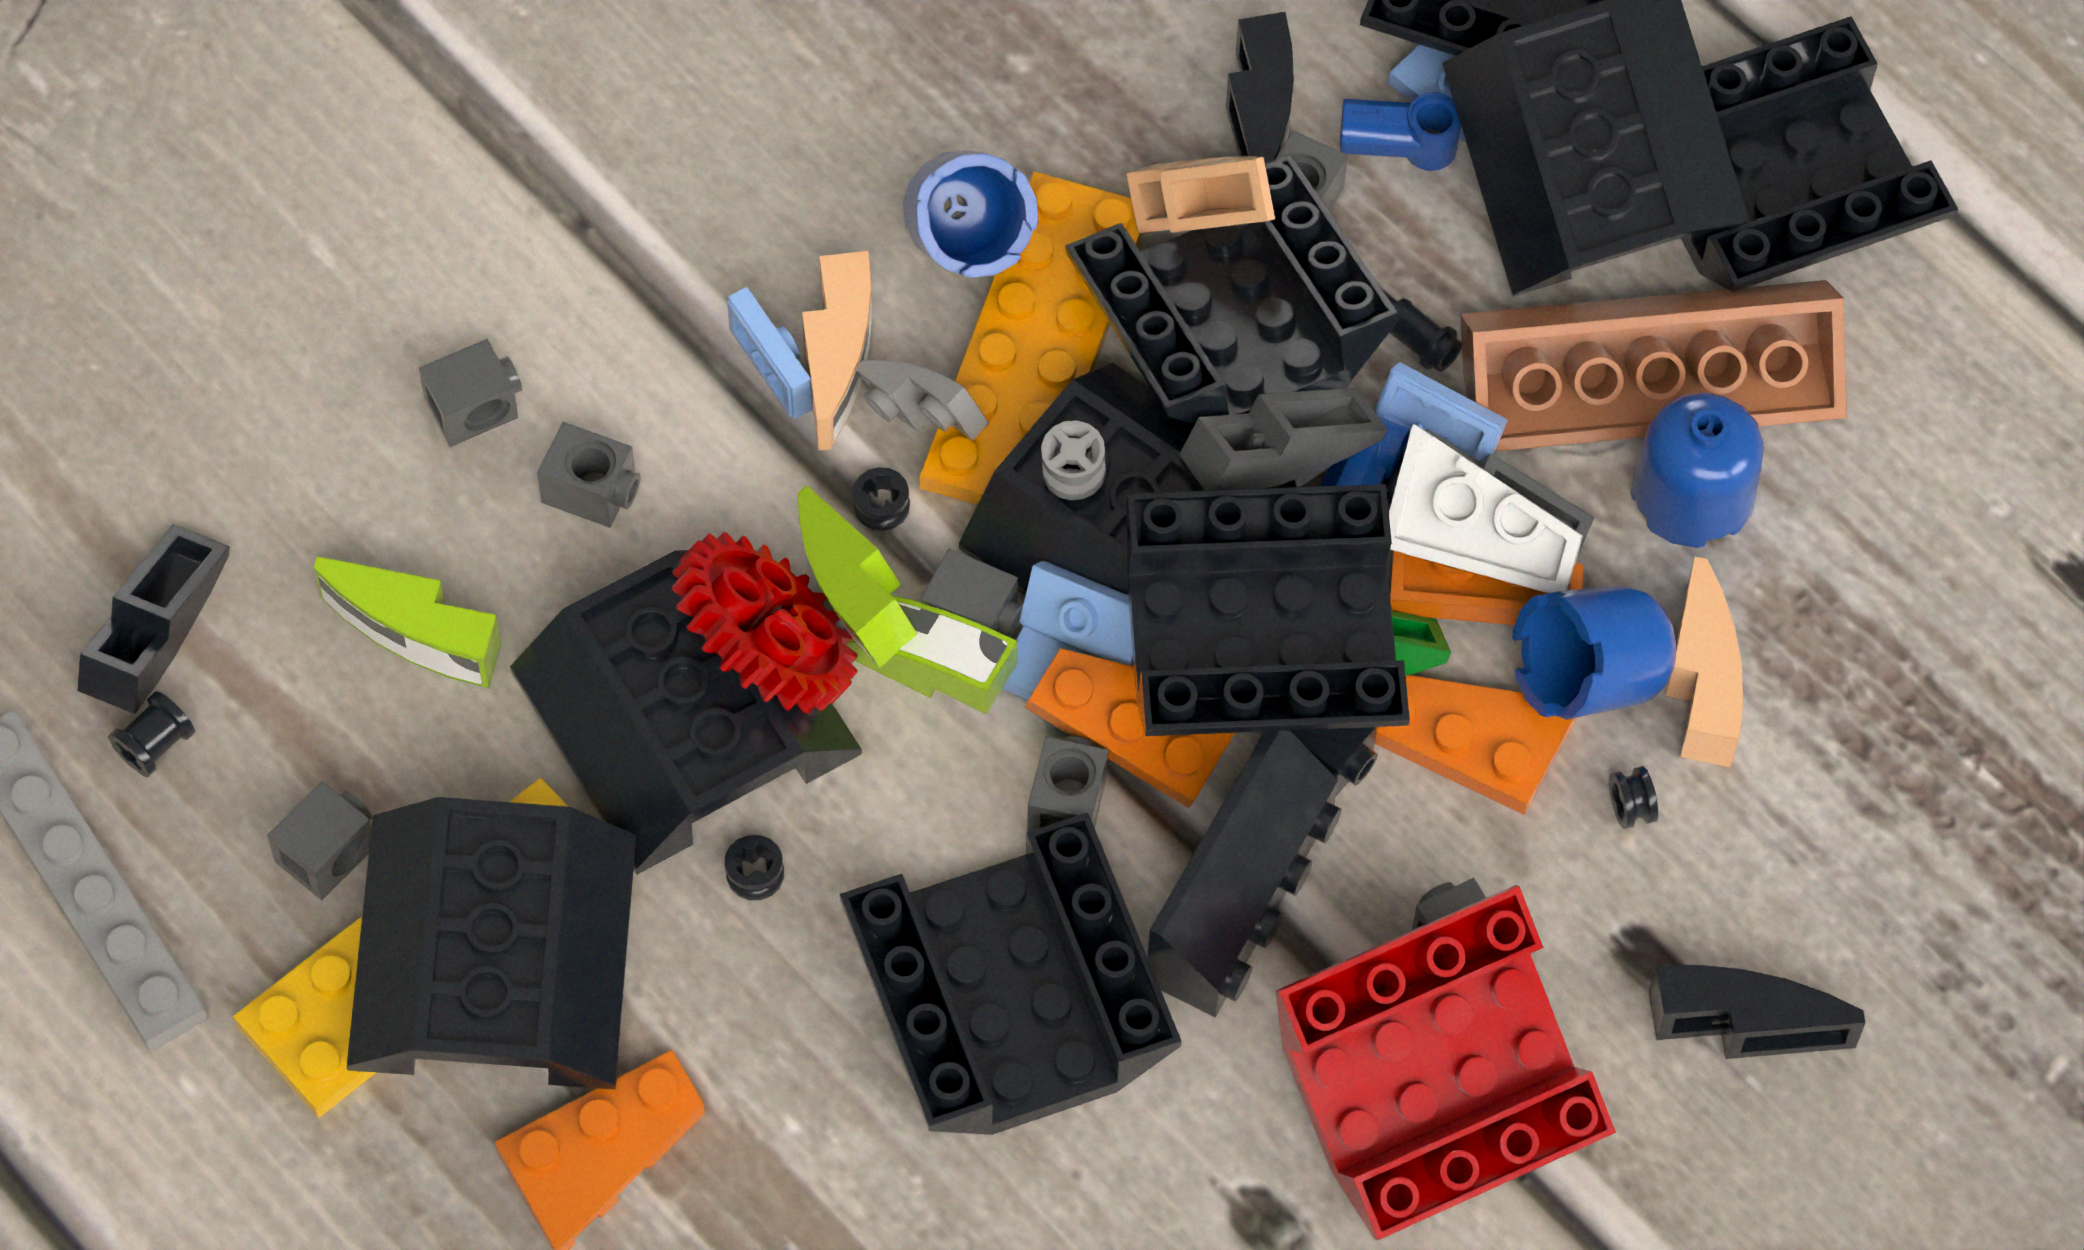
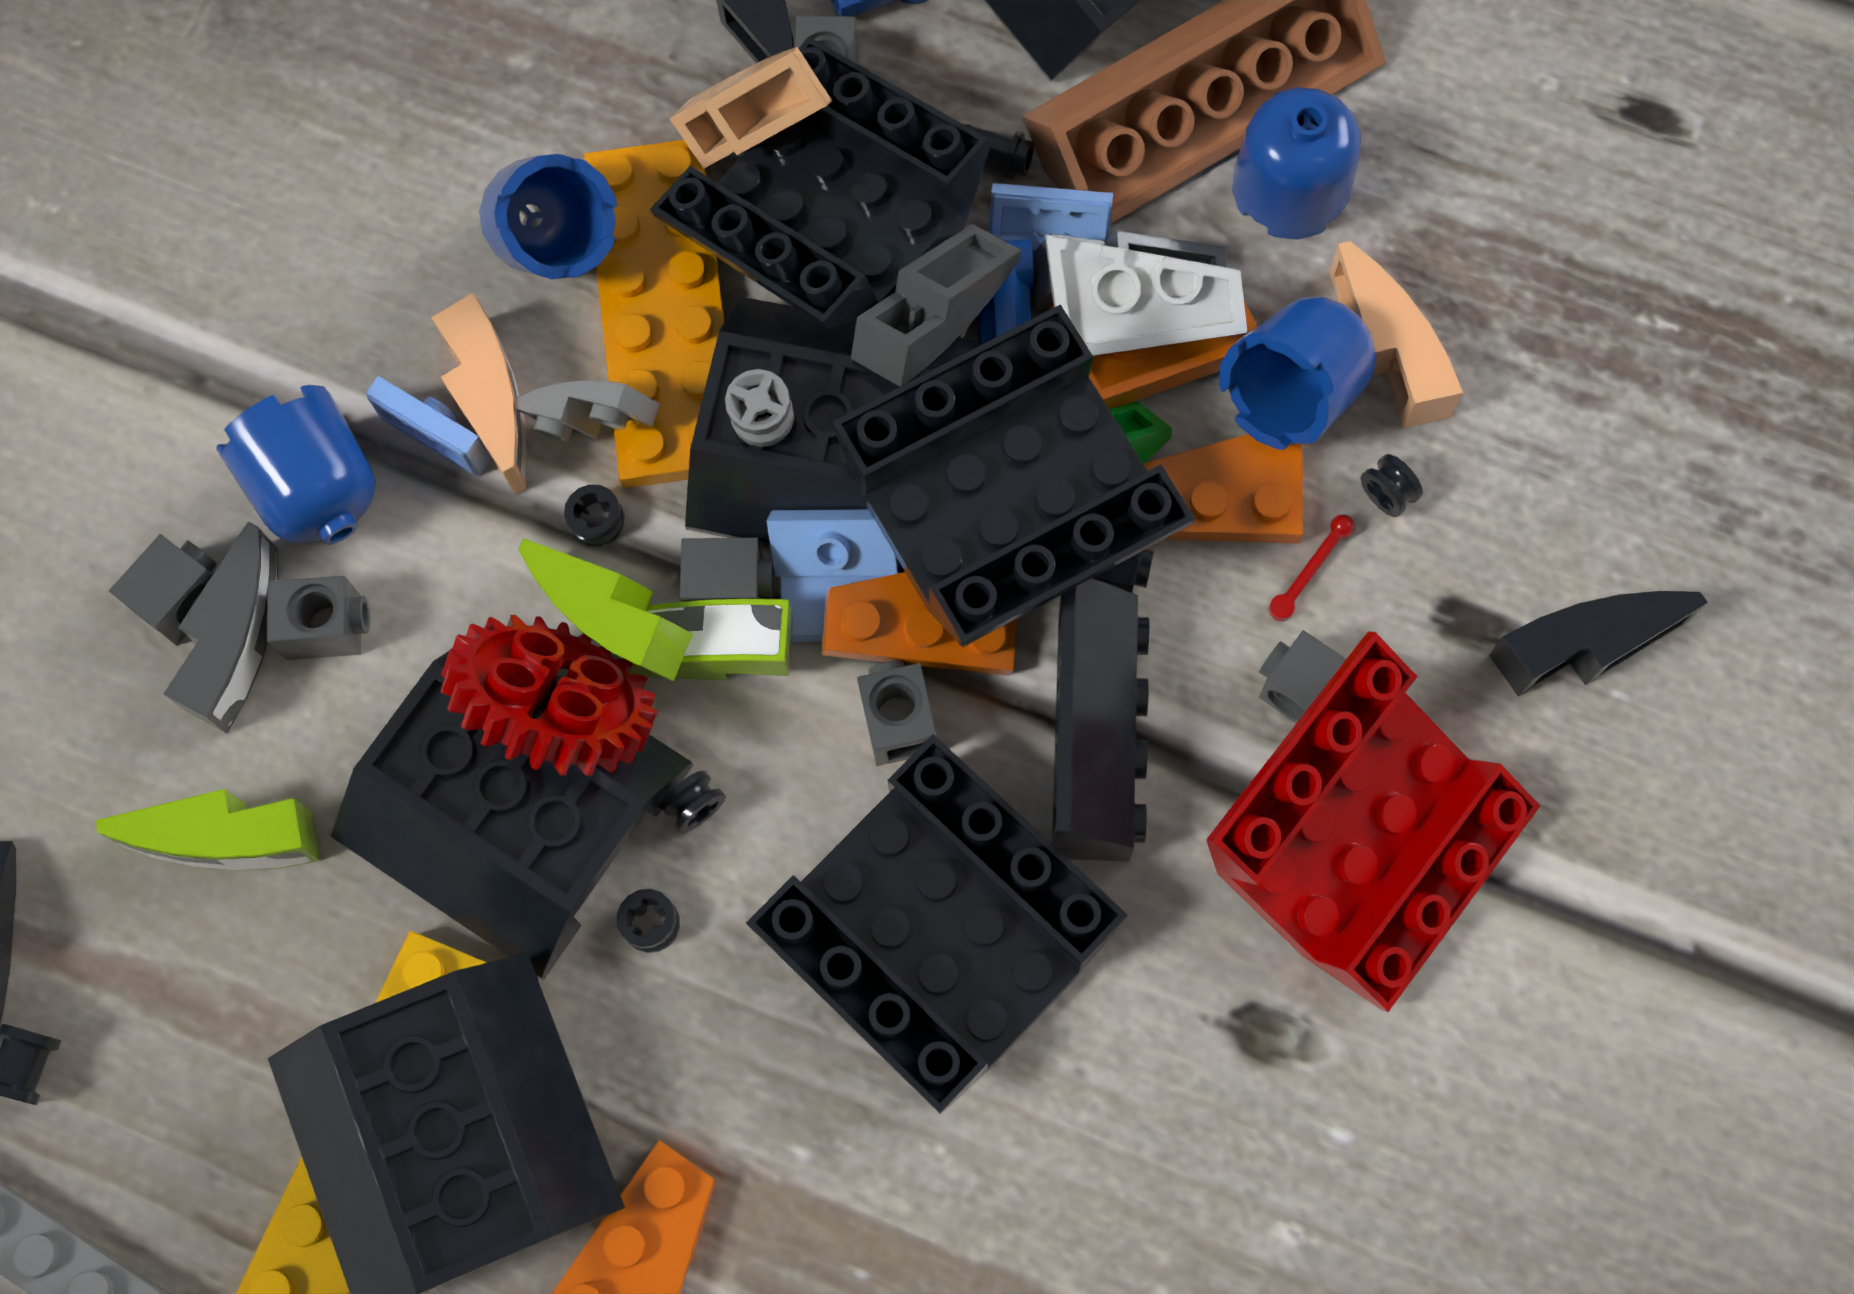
camera: 20 degrees left, 10 degrees up
dark grey brick [267,781,372,900] -> none
none -> dark grey slope [163,522,278,734]
none -> blue cylinder [216,385,376,545]
none -> black bush [660,770,726,833]
none -> red hinge [1269,514,1355,622]

